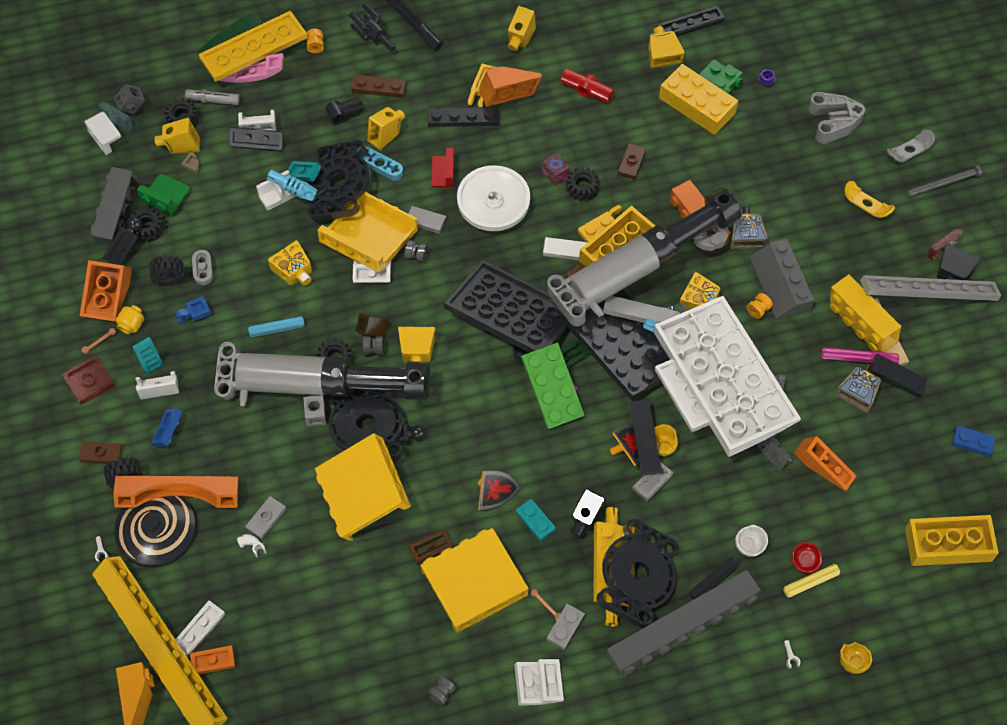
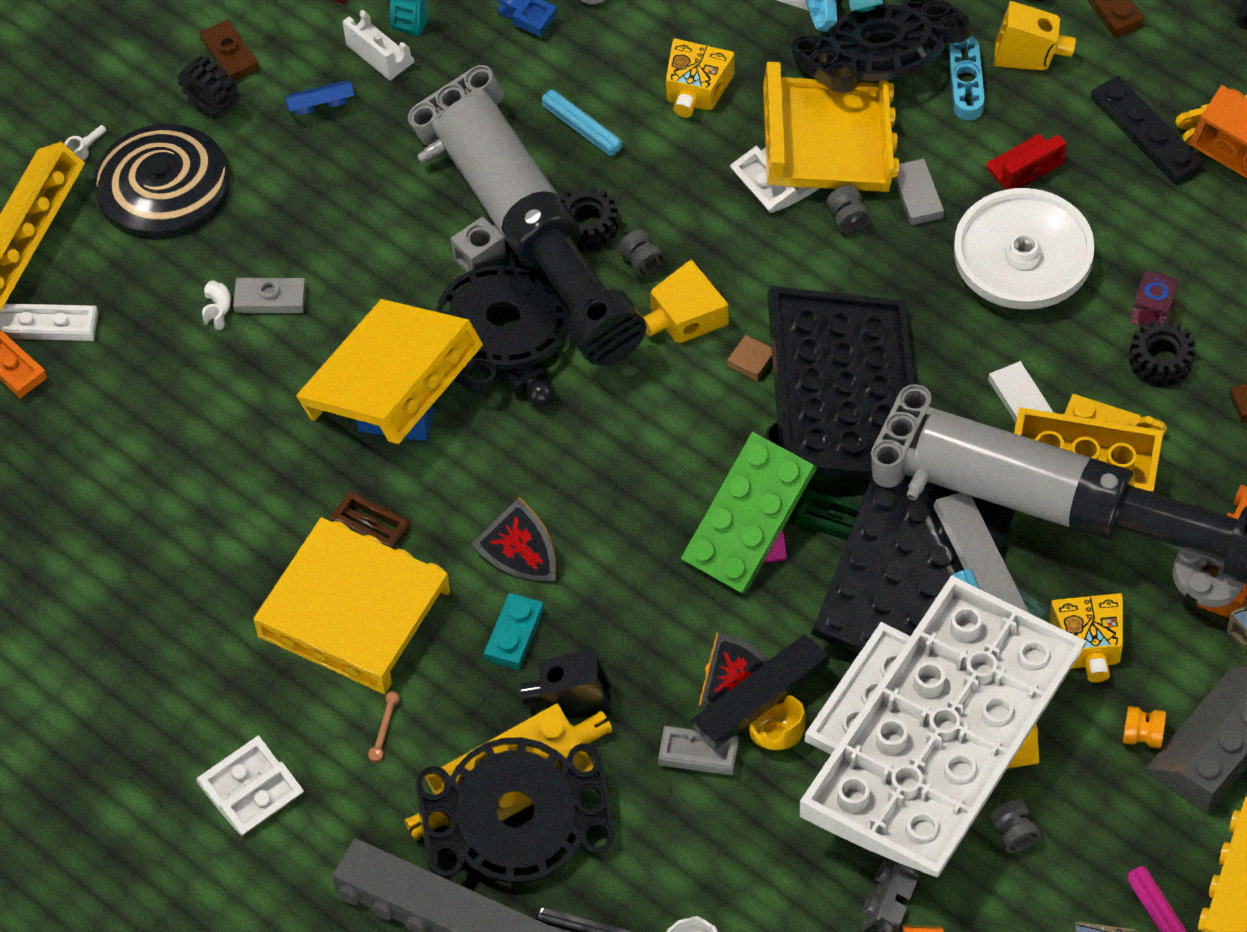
camera: 60 degrees right, 5 degrees down
orange arch [113,476,238,508] -> none
dark brown panel [355,313,388,337] -> none
dark grey wheel [427,675,456,706] -> none
light grey plate [546,604,585,650] -> none
none -> medium nougat tile [727,335,772,382]

